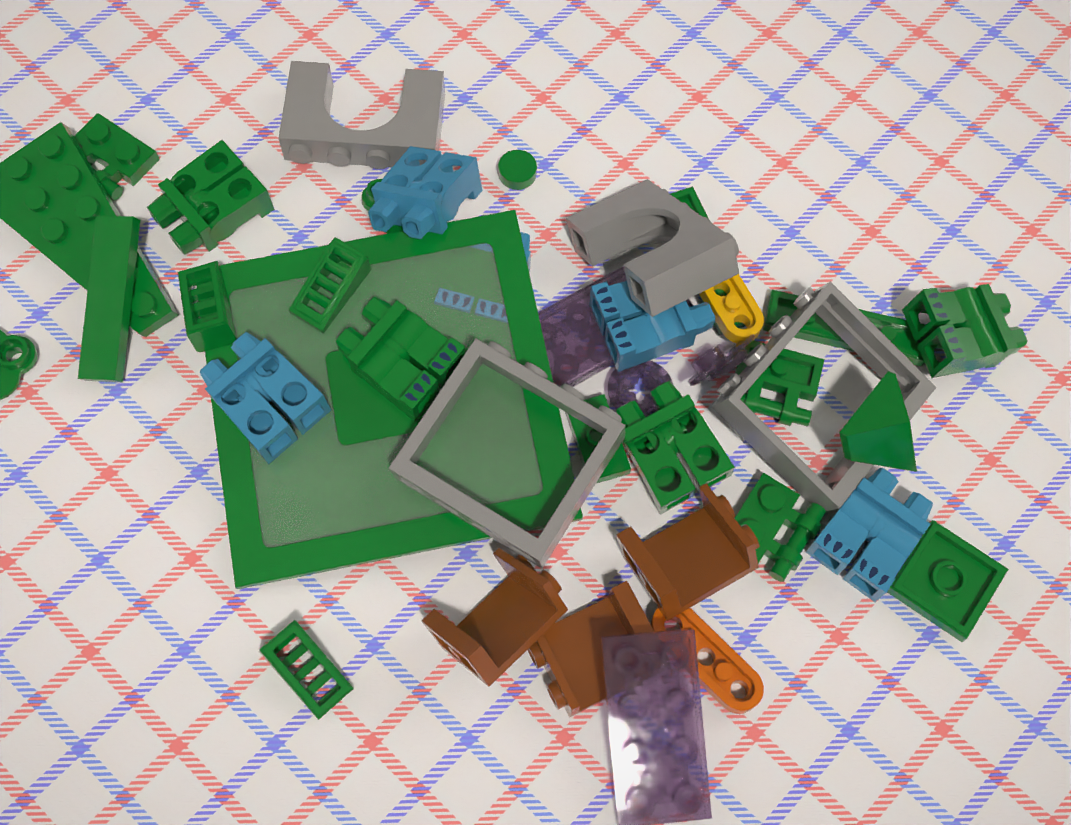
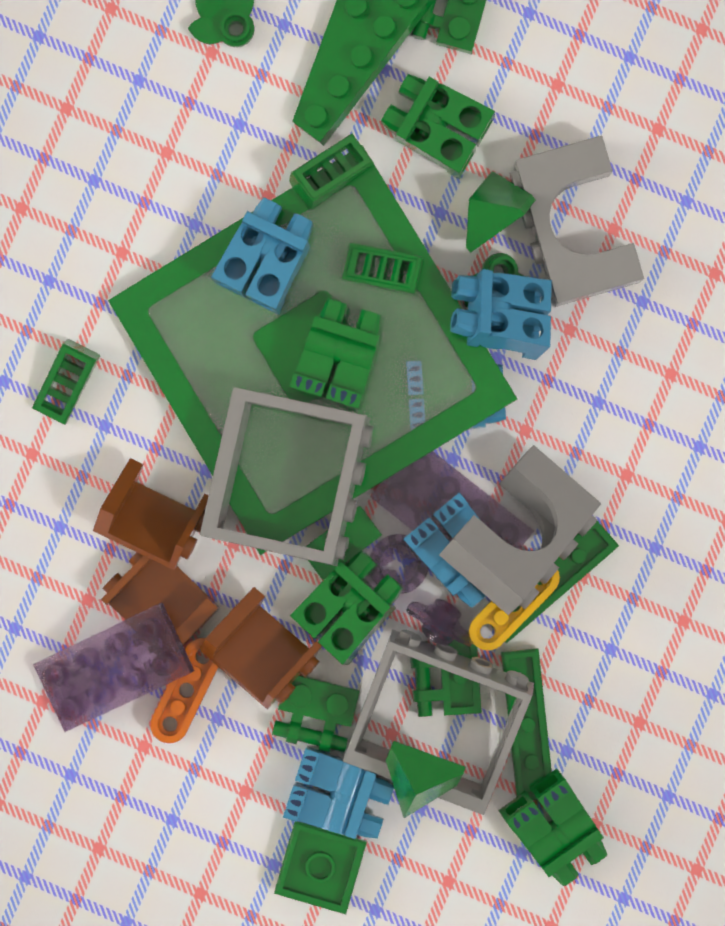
camera: 75 degrees right, 20 degrees up
green tile [77,216,141,383] -> none
green tile [498,150,537,190] -> none
none -> green slope [466,171,536,253]

